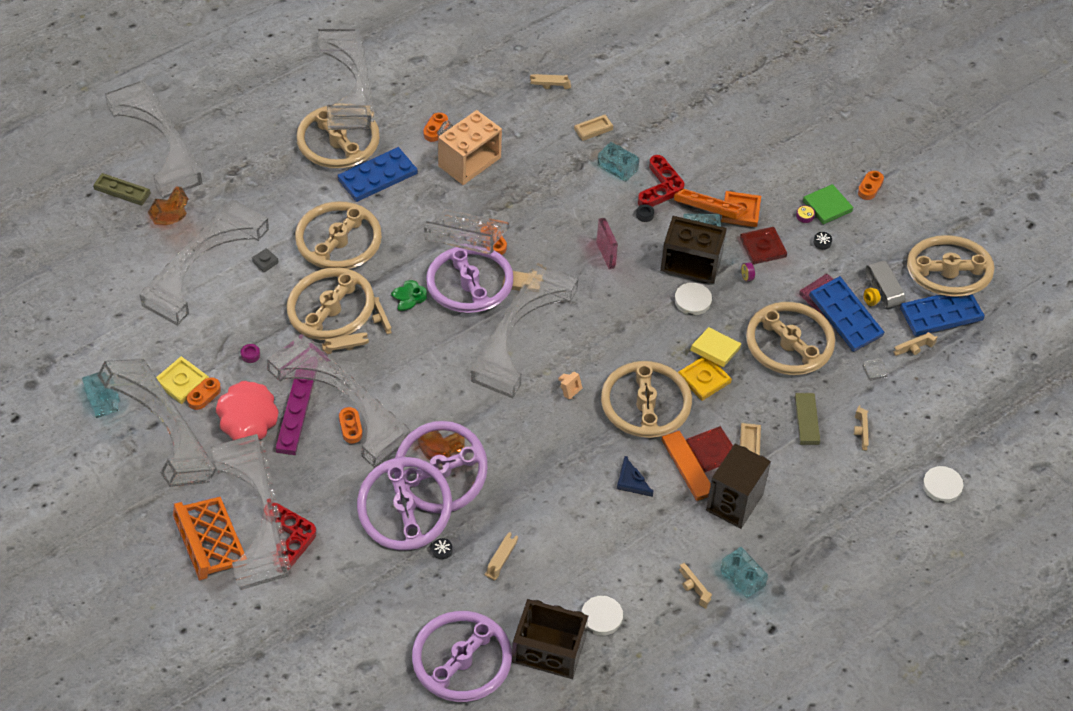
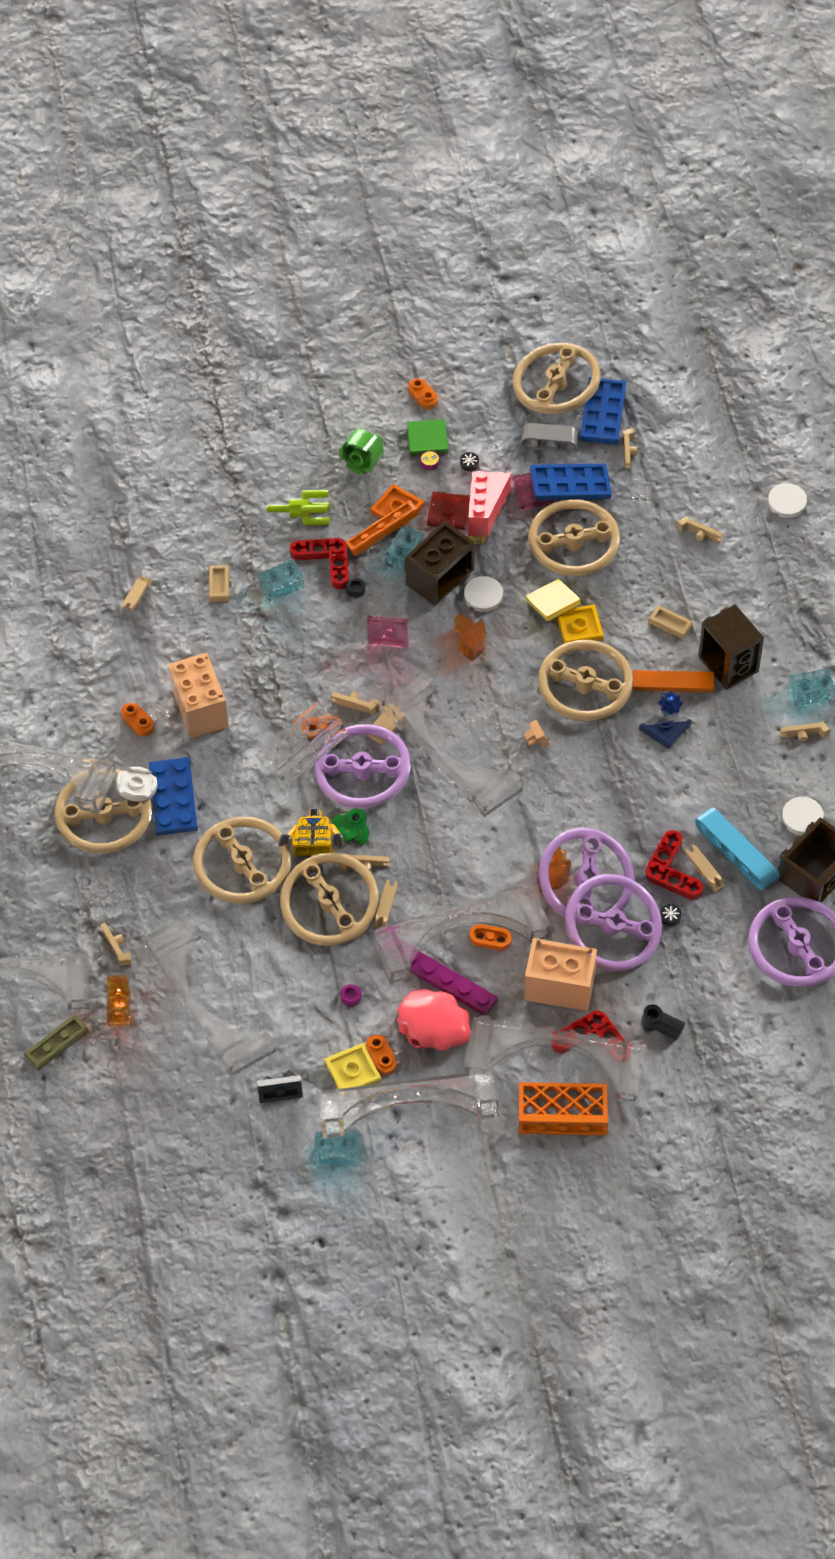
camera: 60 degrees left, 5 degrees up
dark grey plate [252,248,279,272] -> none
clear red tile [686,426,733,473] -> none
olive tile [795,393,820,445] -> none
yellow plate [863,288,881,306] -> none
none -> tan piece [100,923,132,966]
none -> white tile [116,767,157,801]
none -> black tile [257,1070,303,1103]
none -> lime plant [266,490,330,526]
none -> torso [279,809,344,856]
none -> tan piece [331,692,380,715]
none -> bright green brick [339,428,384,474]
none -> clear orange brick [455,613,486,661]
none -> wedge [468,471,511,537]
none -> light nougat container [524,938,597,1011]
none -> black piece [641,1004,685,1040]
none -> red beam [645,830,703,900]
none -> clear blue plant [658,691,683,715]
none -> medium azure beam [695,807,779,890]

